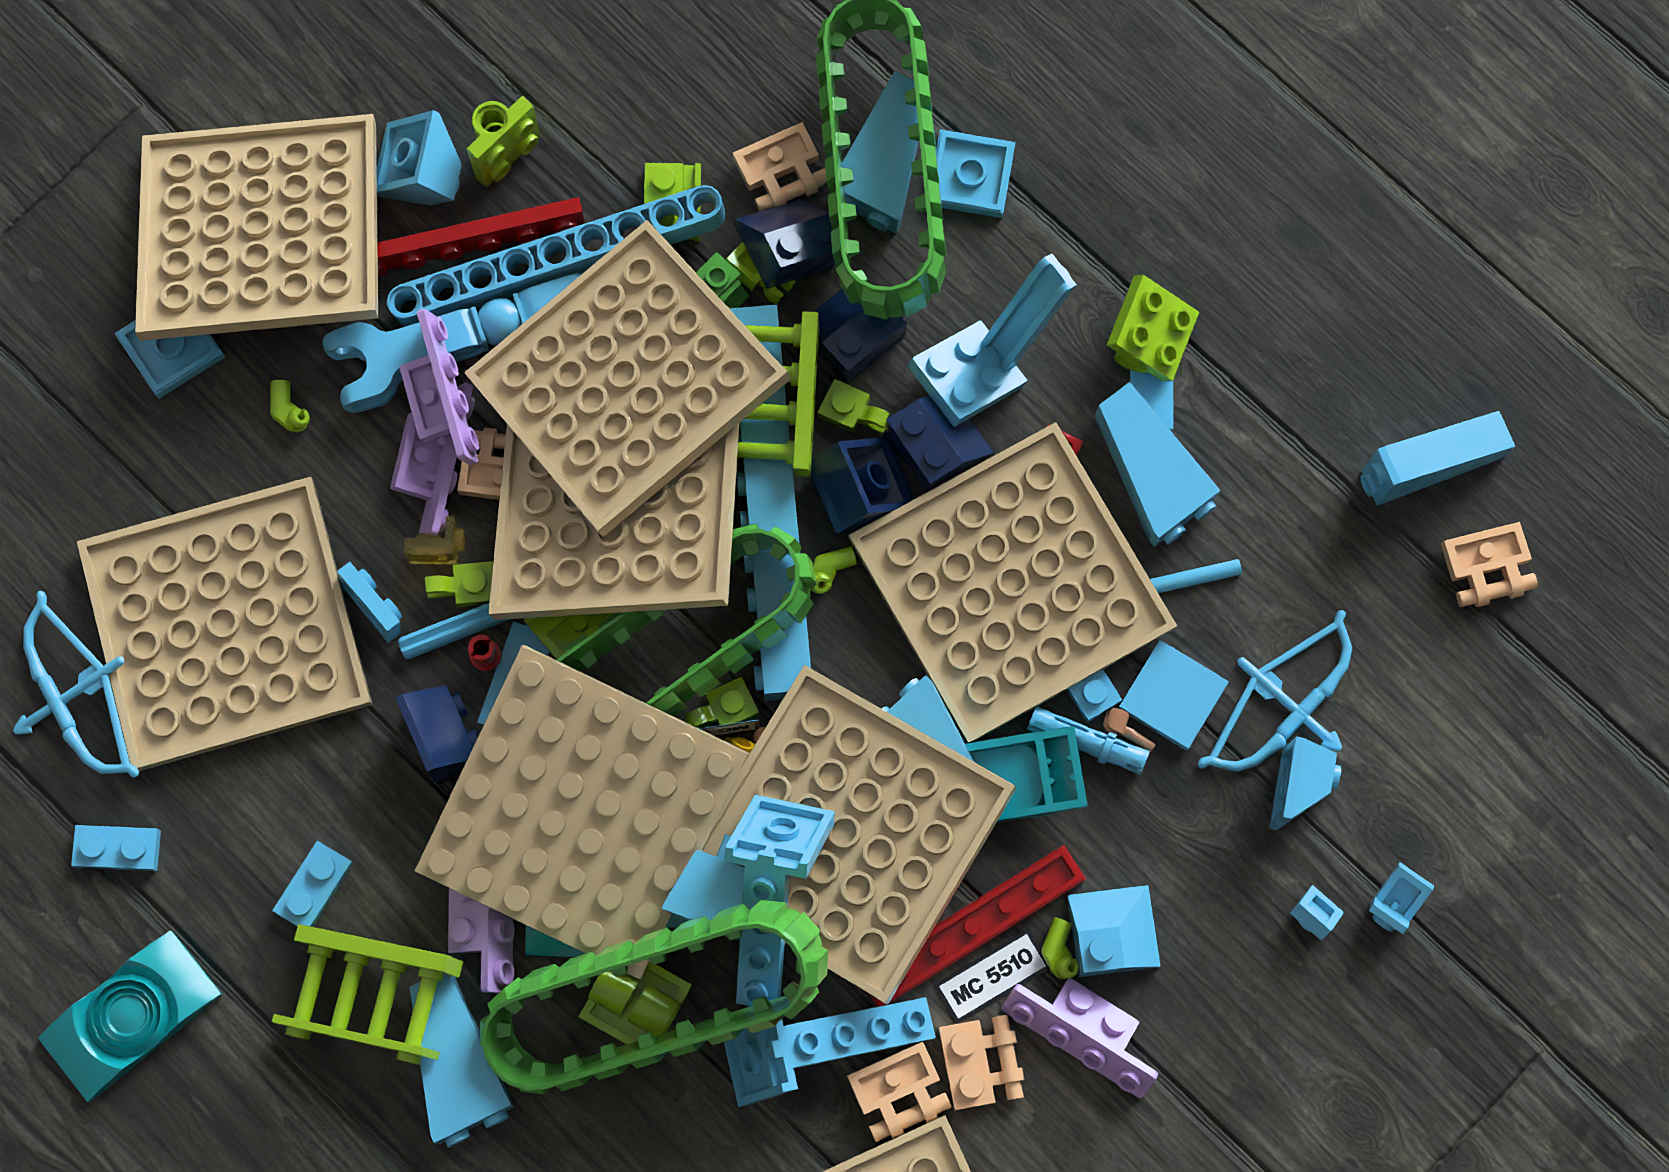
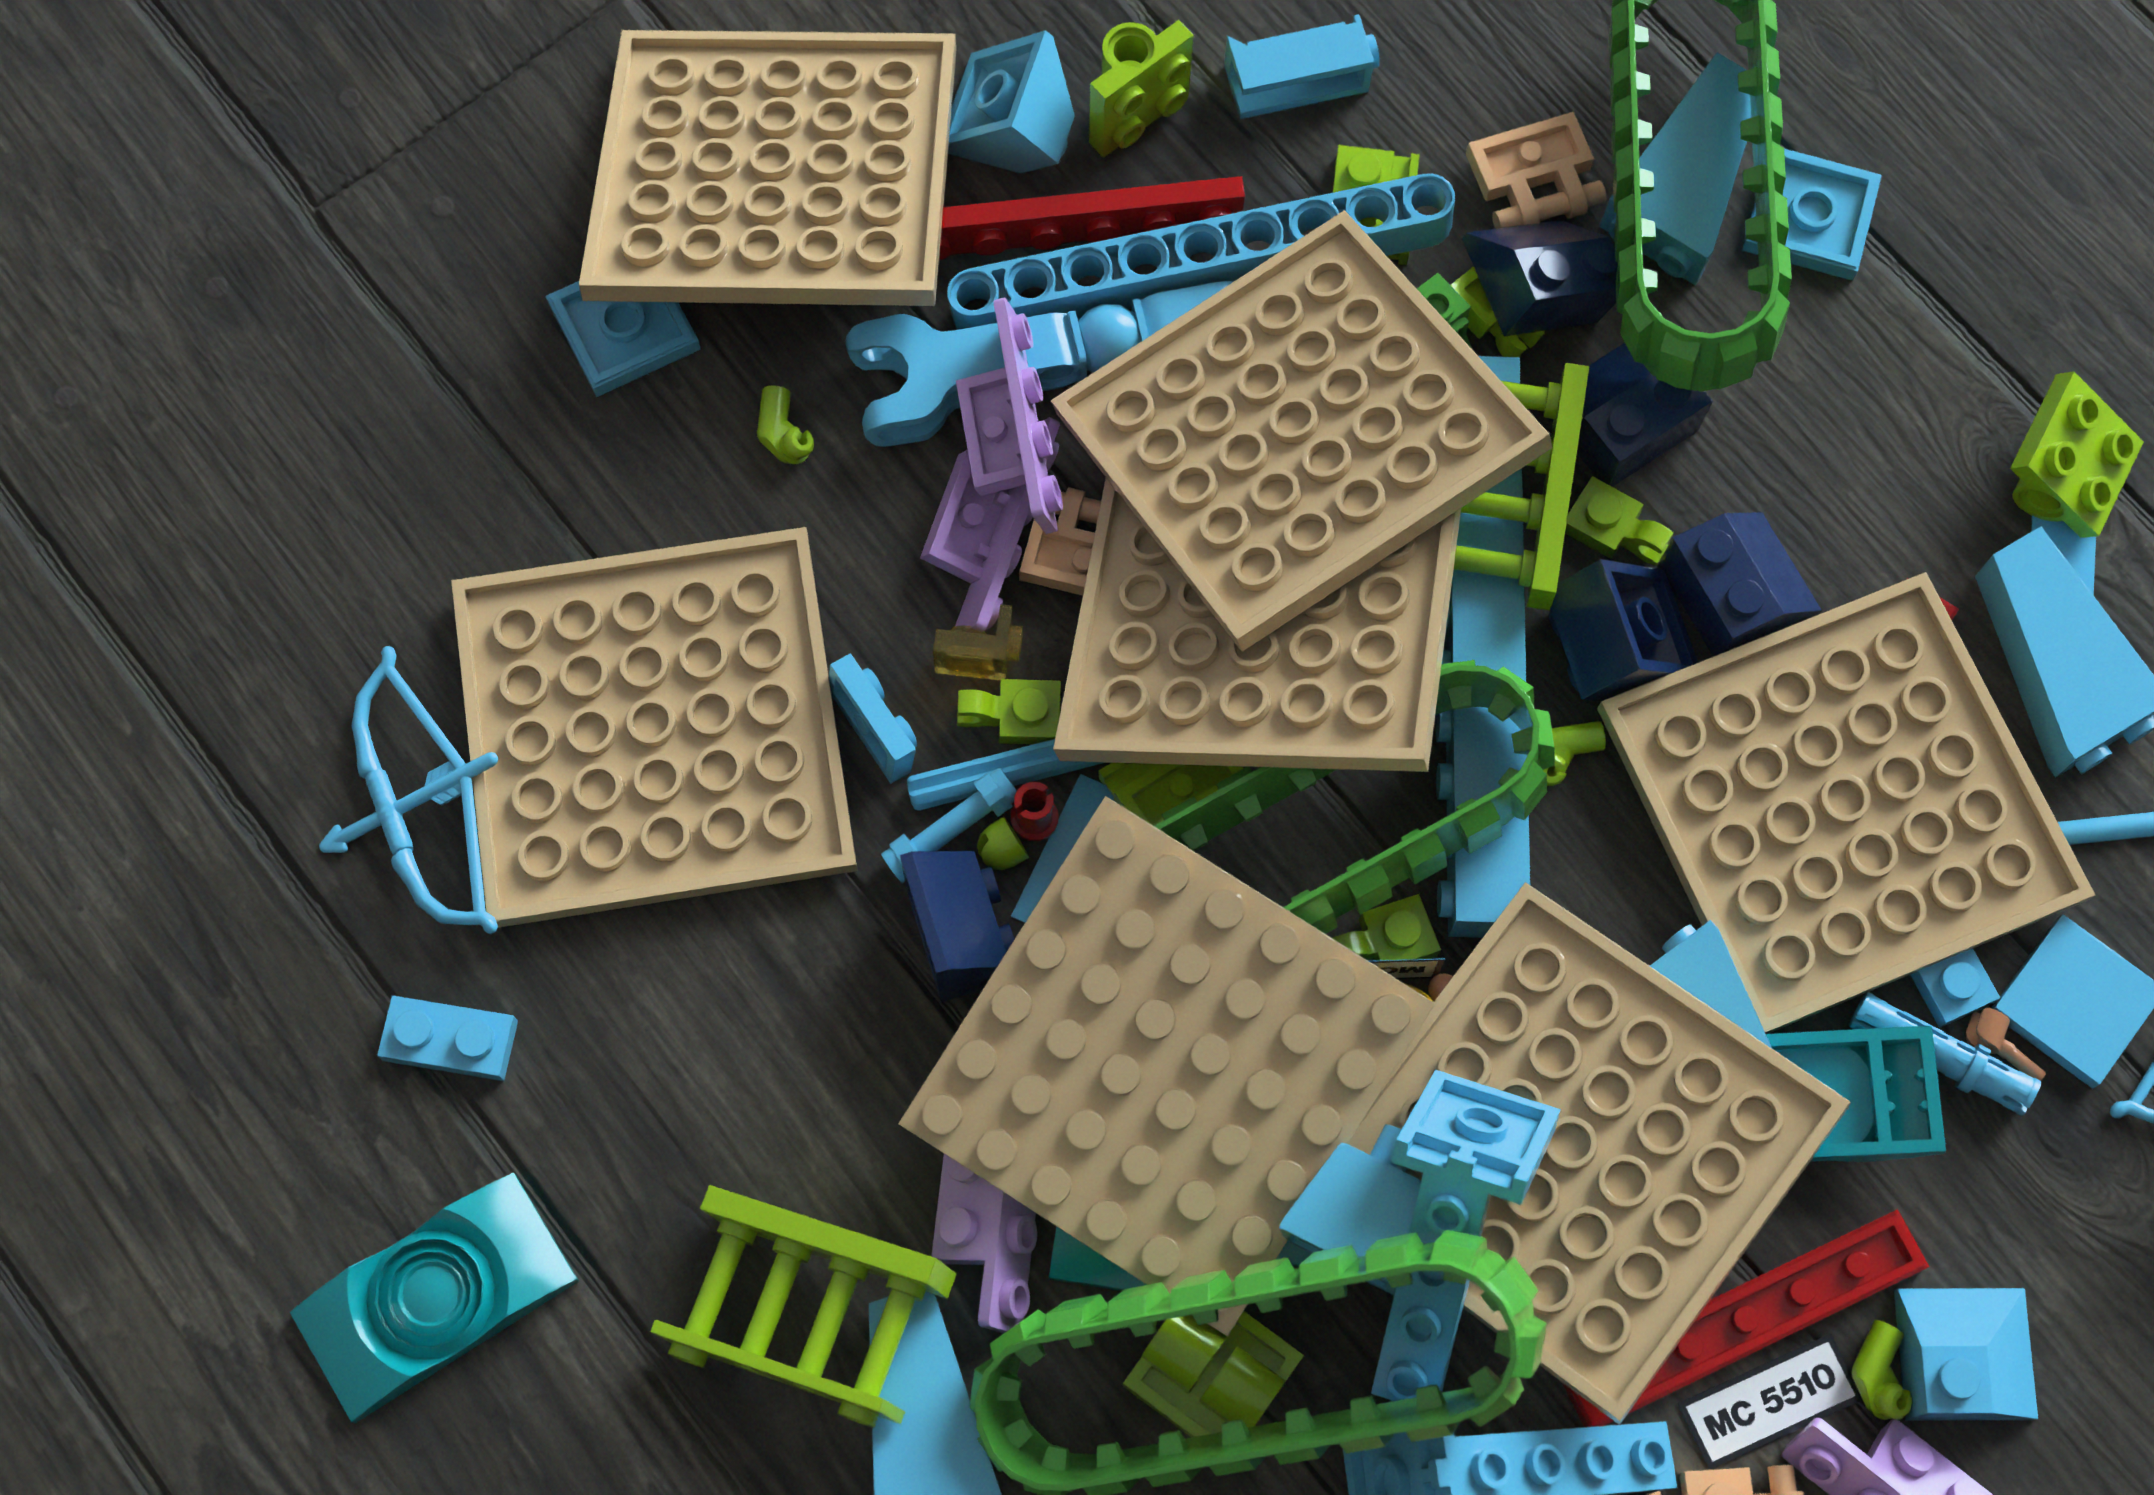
camera: 10 degrees right, 5 degrees down
medium azure plate [272,841,354,927] -> none
medium azure bracket [907,254,1076,427] -> none
none -> medium azure bar [881,767,1017,883]
none -> lime hinge [977,816,1029,870]
none -> medium azure window [1224,14,1379,119]

